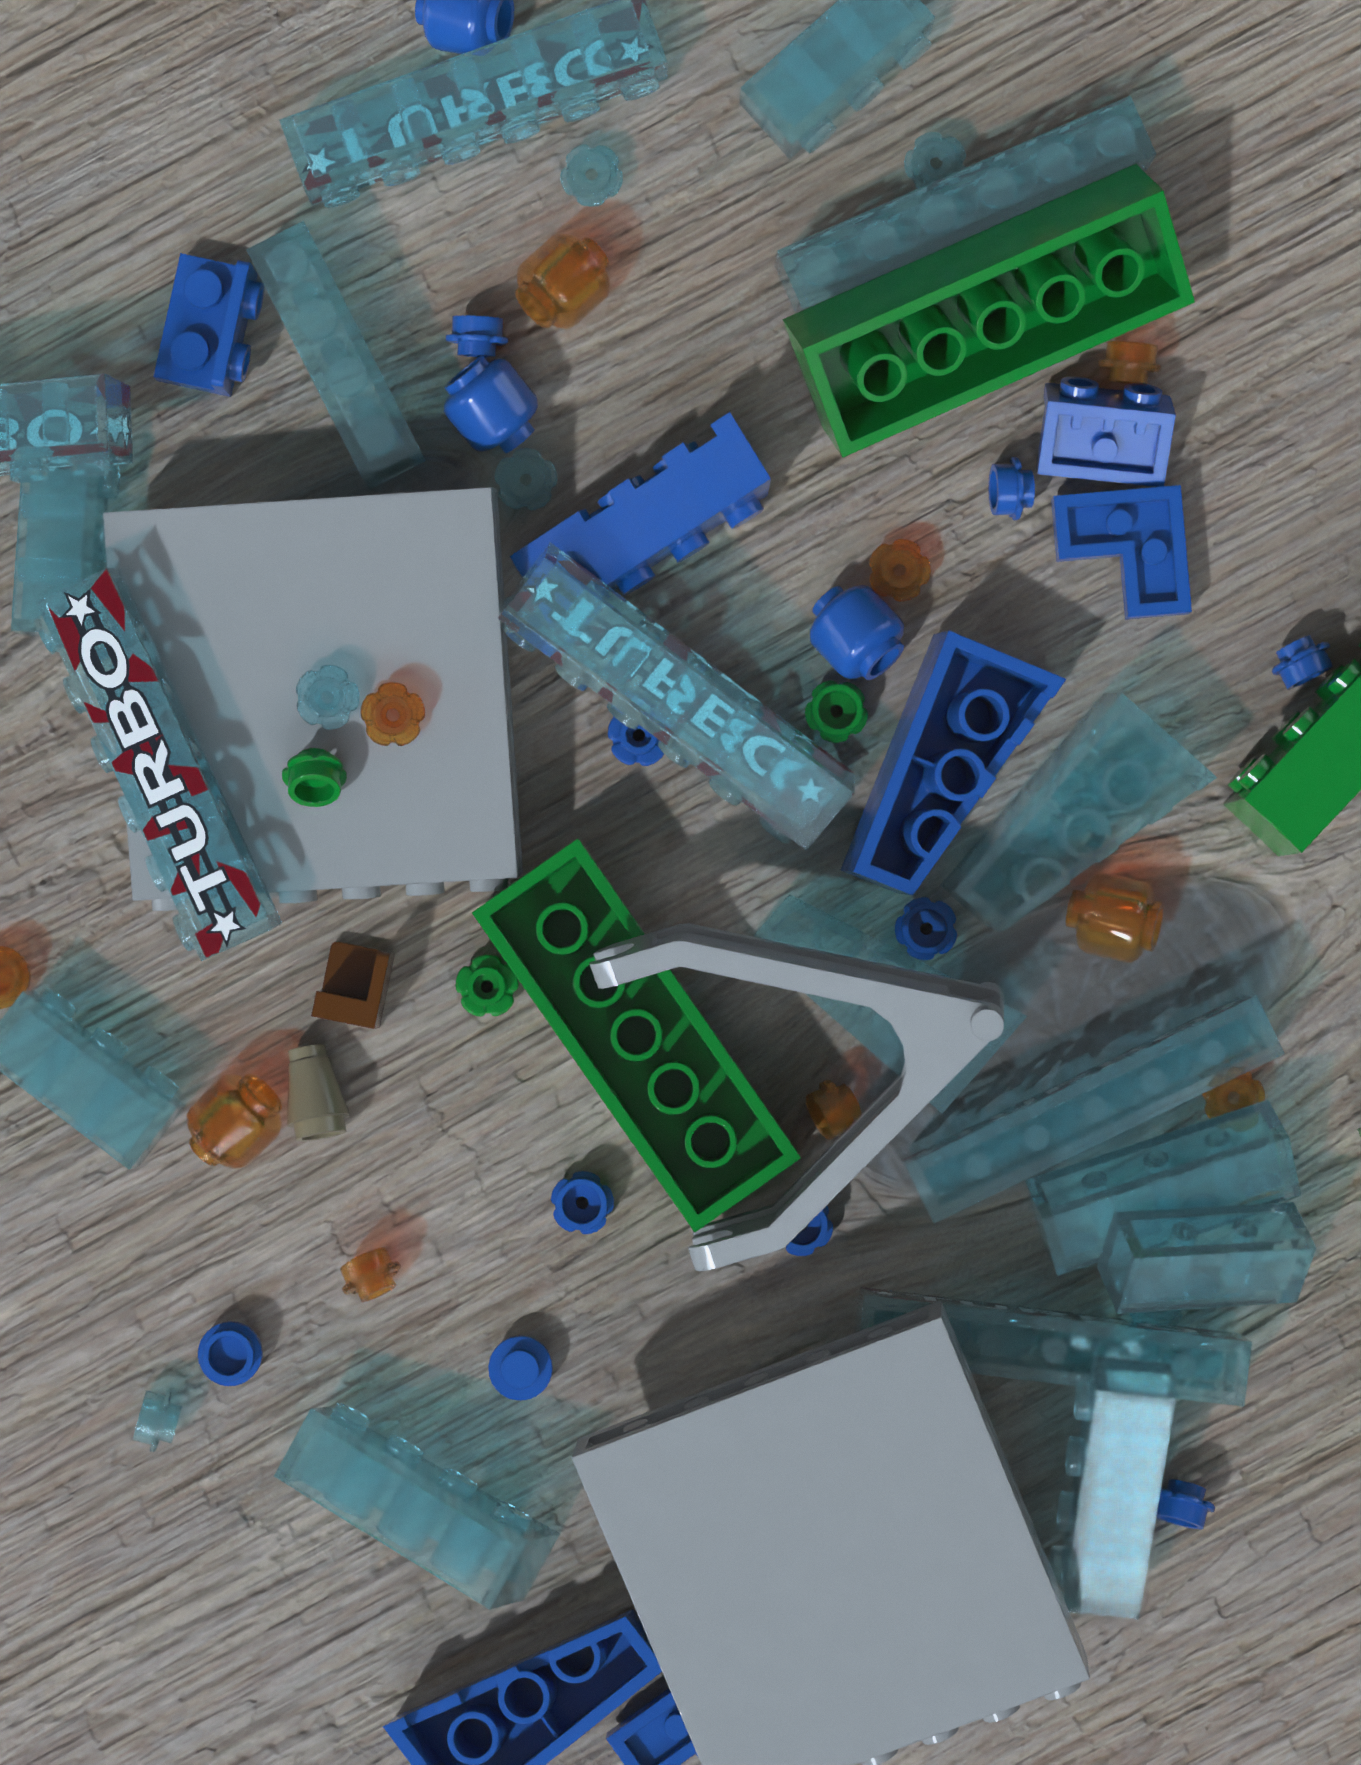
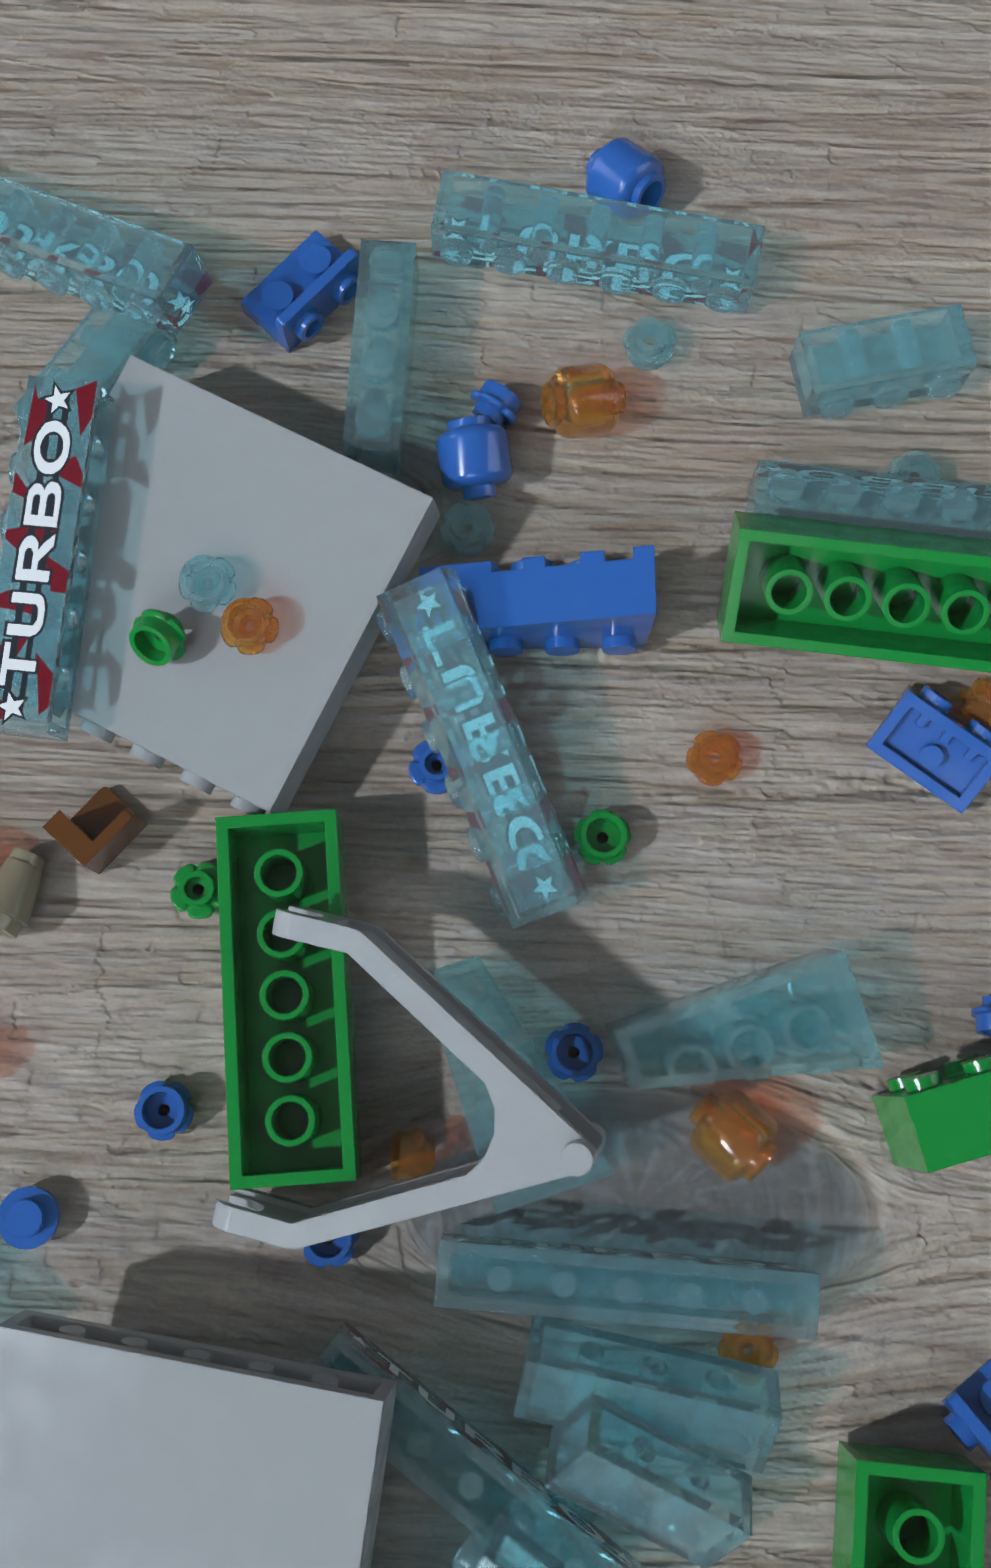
camera: 30 degrees right, 10 degrees down
blue head [810,585,904,680] -> none
blue wedge [840,630,1066,896] -> none
blue plate [988,457,1035,520] -> none
blue plate [1051,485,1192,620] -> none

